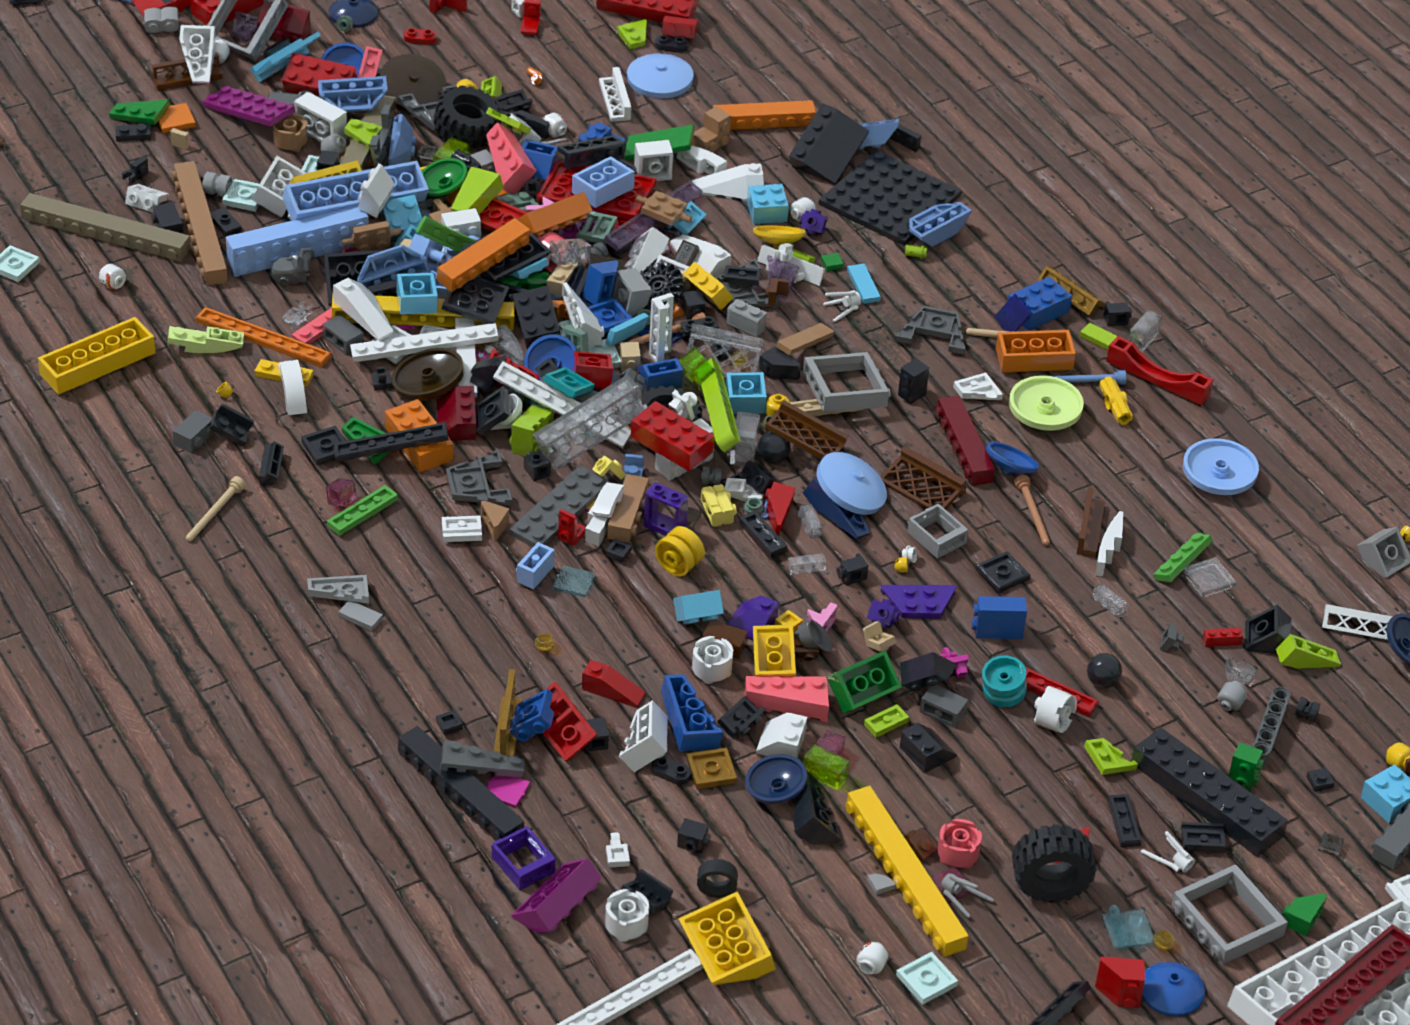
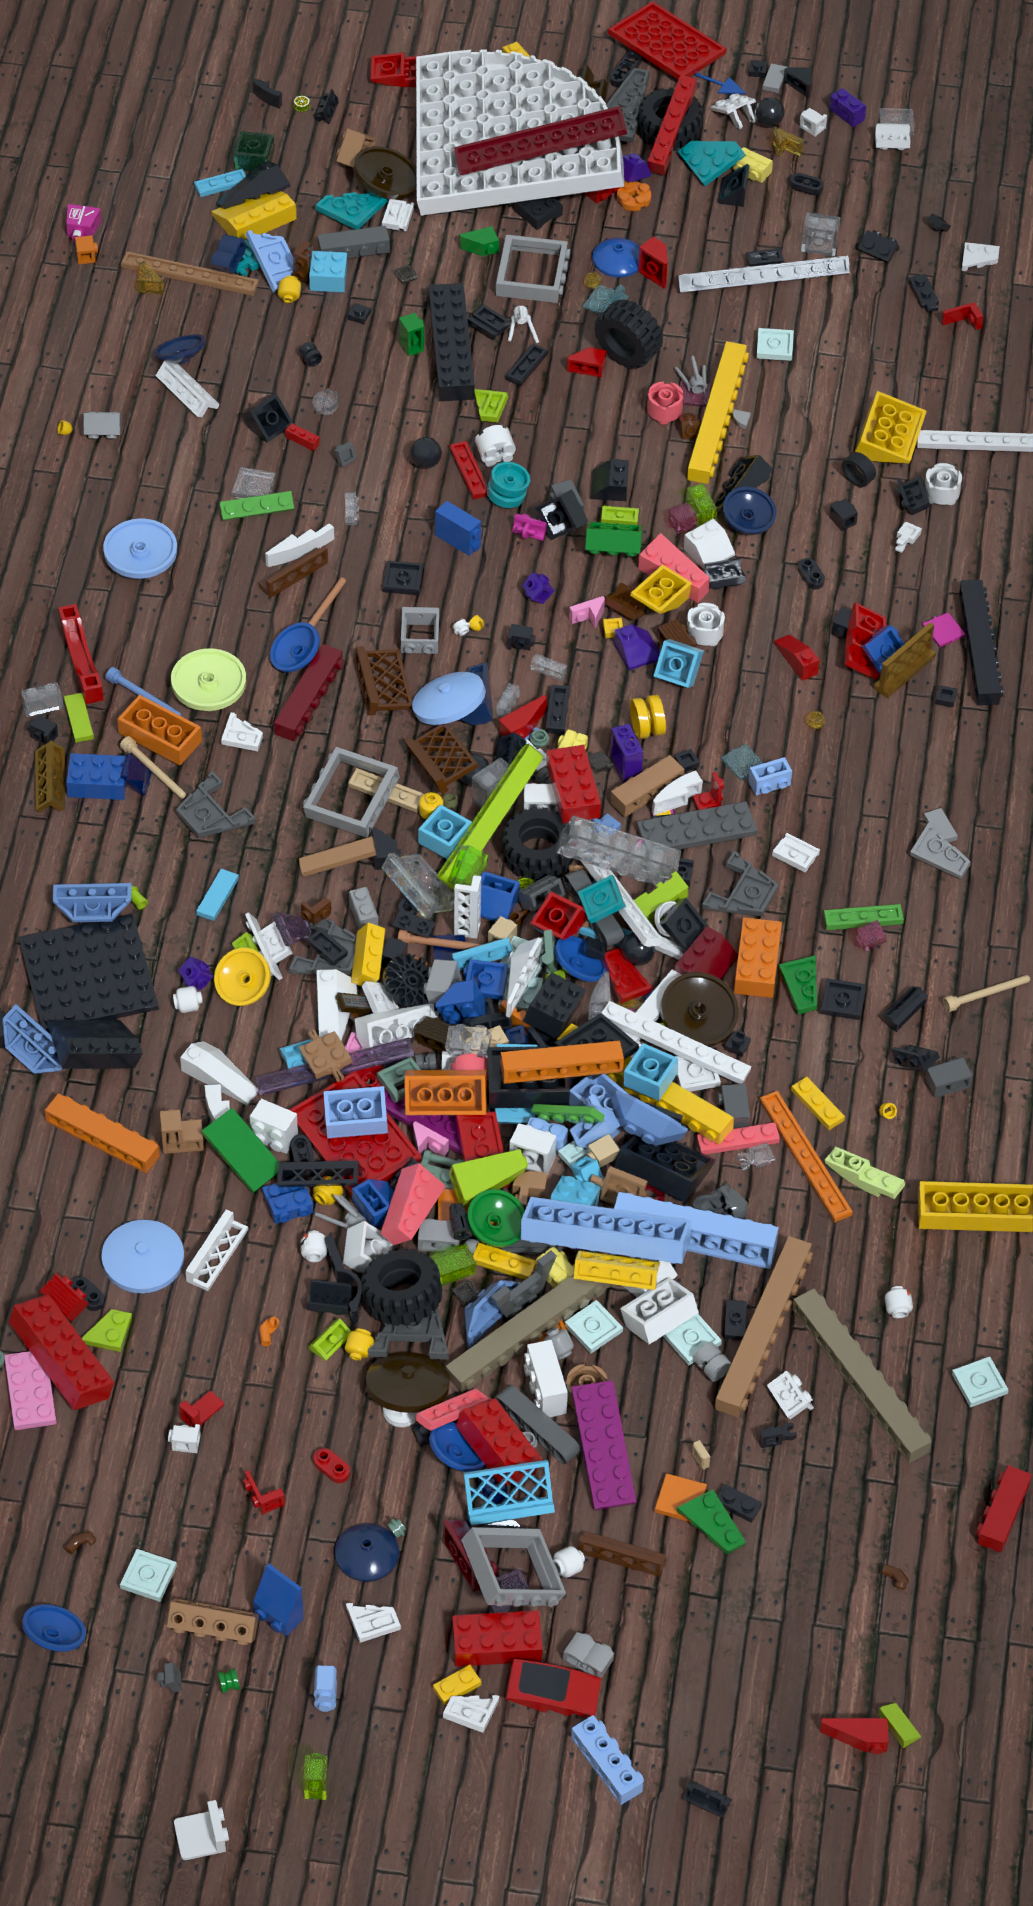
camera: 140 degrees left, 10 degrees up
black brick [151,202,183,234] -> none
white wedge [180,25,216,84] -> none
white arch [278,360,307,415] -> none
black brick [317,150,340,171] -> none
medium blue wedge [318,76,388,112] -> none
white wedge [333,278,394,341] -> none
black tile [334,422,449,462] -> none
lime wing [344,119,382,150] -> none
white slope [357,164,395,218] -> none
dark grey wing [440,740,525,778] -> none
black slope [470,356,507,393] -> none
medium nougat slope [481,501,509,541] -> none
lime wing [486,108,531,135] -> none
dark purple window [492,826,556,890] -> none
magenta slope [511,858,602,933] -> none
light yellow bracket [592,455,626,480] -> none
white slope [592,482,625,518] -> none
white wedge [619,700,668,772] -> none
blue wedge [661,674,723,752] -> none
white hips [668,390,697,421] -> none
pearl gold plate [687,748,737,790] -> none
medium azure brick [747,184,789,224] -> none
white plate [772,243,793,264] -> none
dark grey piece [794,616,832,652] -> none
green tile [821,253,844,271] -> none
white plant [823,290,861,322] -> none
white head [856,942,888,975] -> none
tan bracket [863,621,896,651] -> none
dark purple wing [881,585,956,619] -> none
black brick [898,358,930,404] -> none
yellow piece [1099,376,1133,425] -> none
light grey head [1217,681,1247,711] -> none
dark grey beam [1253,687,1290,768] -> none
lime slope [1276,634,1341,669] -> none

